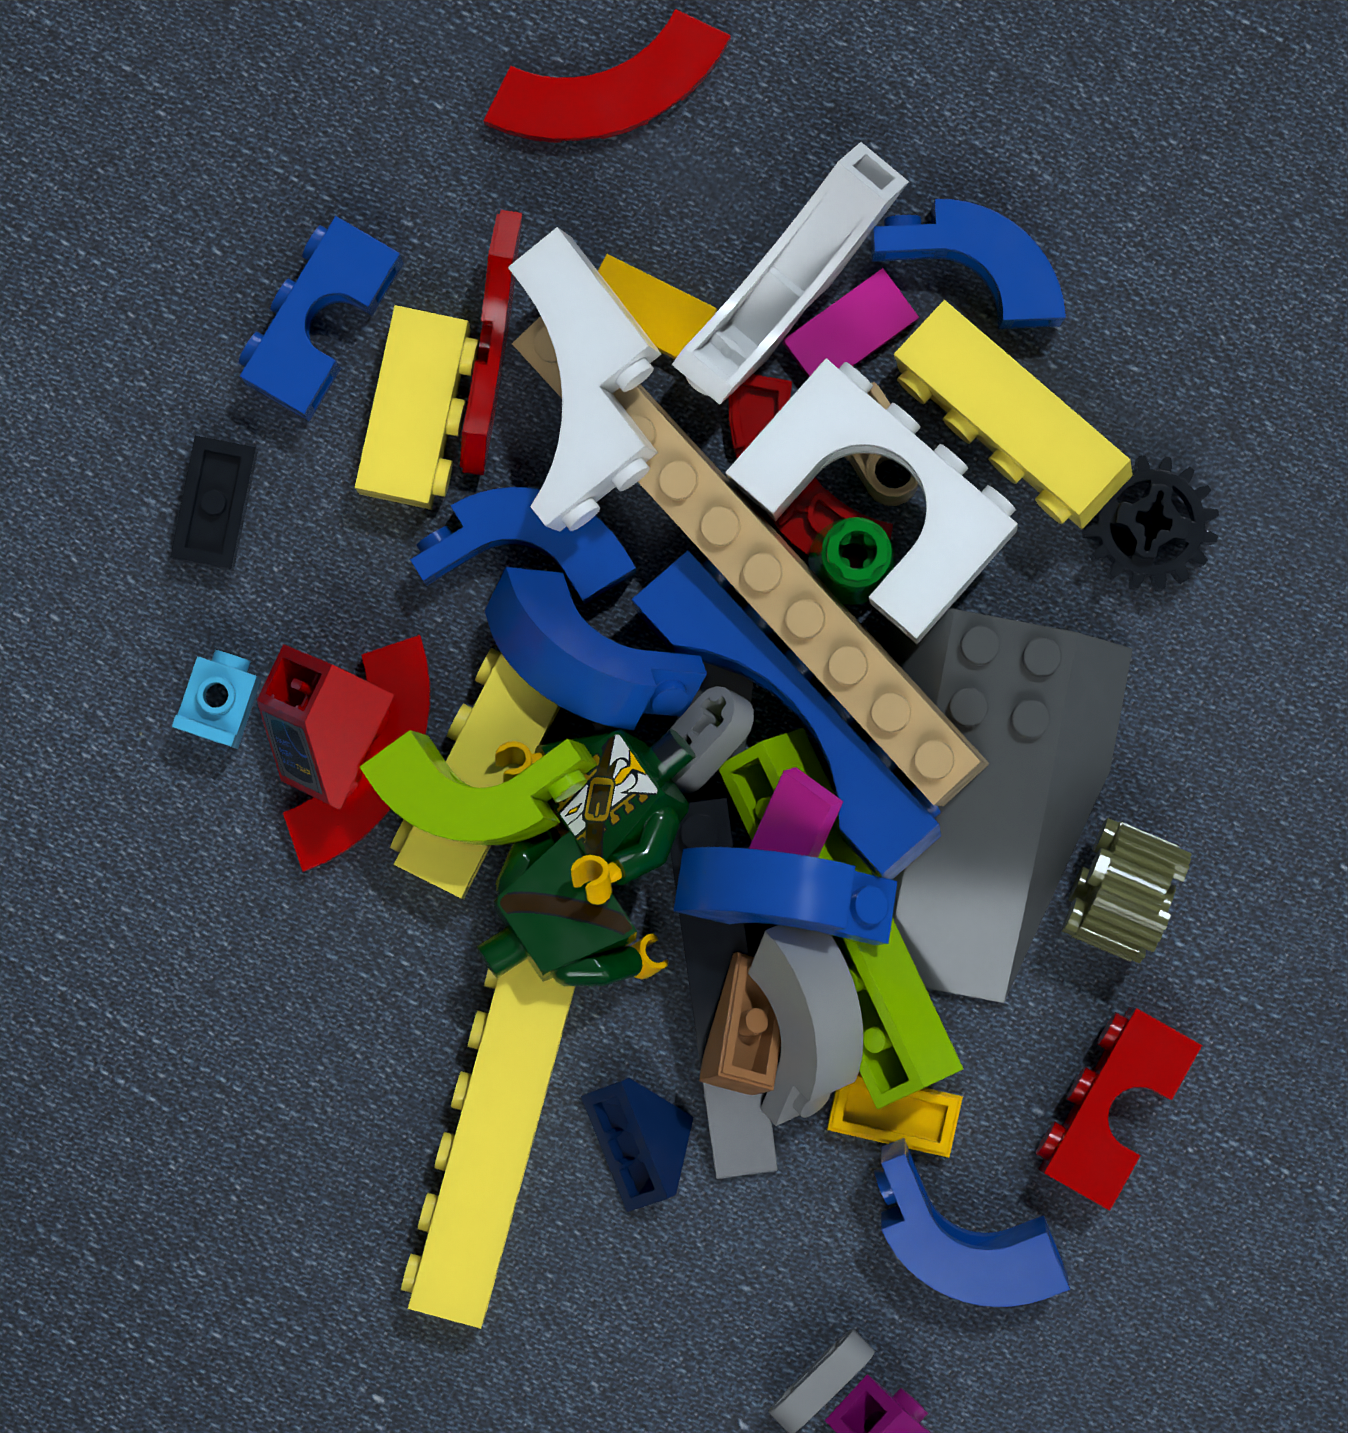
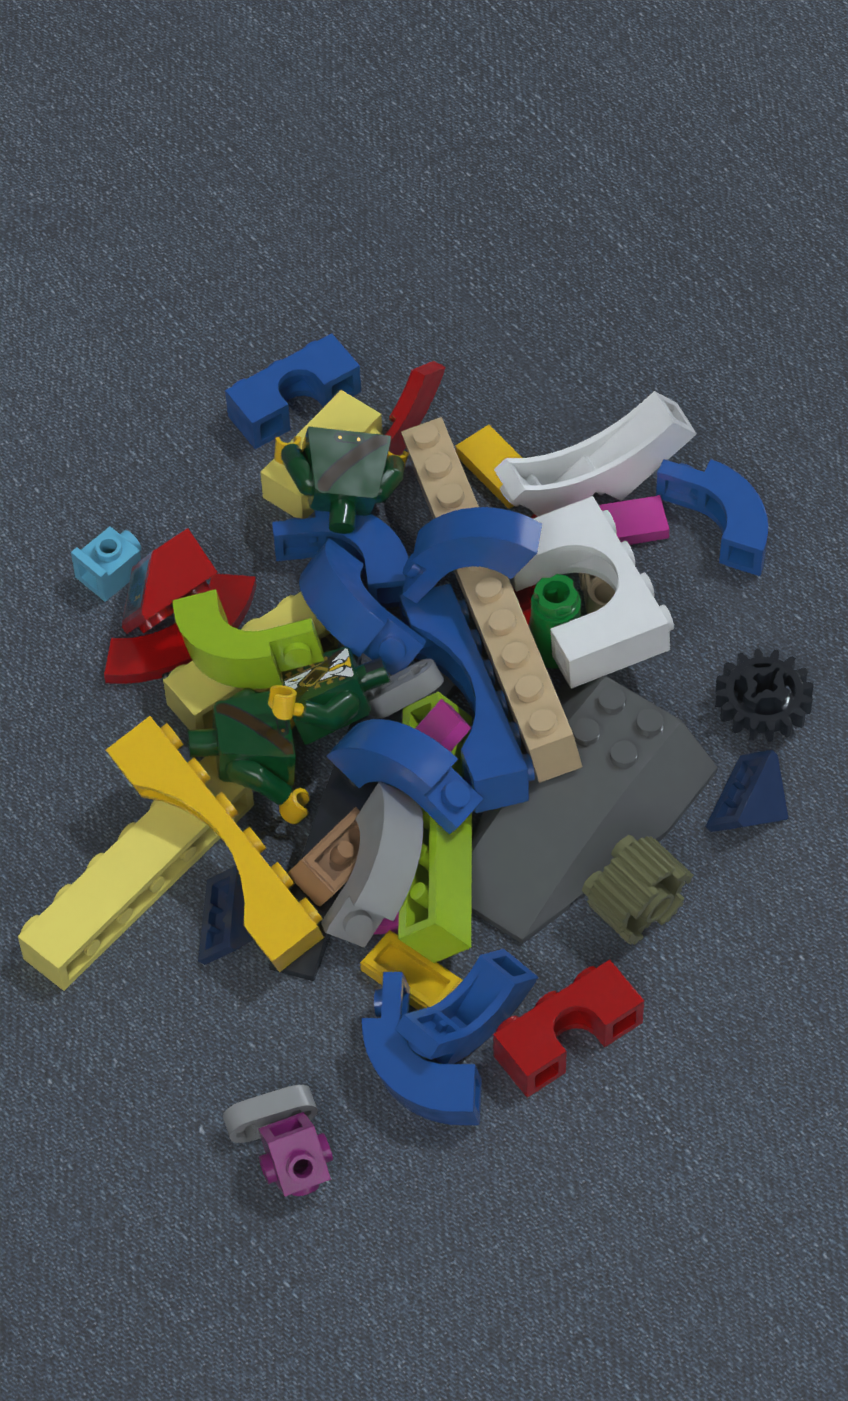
camera: 30 degrees right, 30 degrees down
black plate [170,435,258,571] -> none
red tile [483,9,731,143] -> none
white arch [508,227,661,532] -> none
light yellow brick [894,300,1133,529] -> none
none -> yellow arch [106,716,324,973]
none -> dark green torso [274,426,409,534]
none -> blue arch [395,949,539,1064]
none -> blue arch [402,507,542,603]
none -> dark blue slope [705,750,789,832]

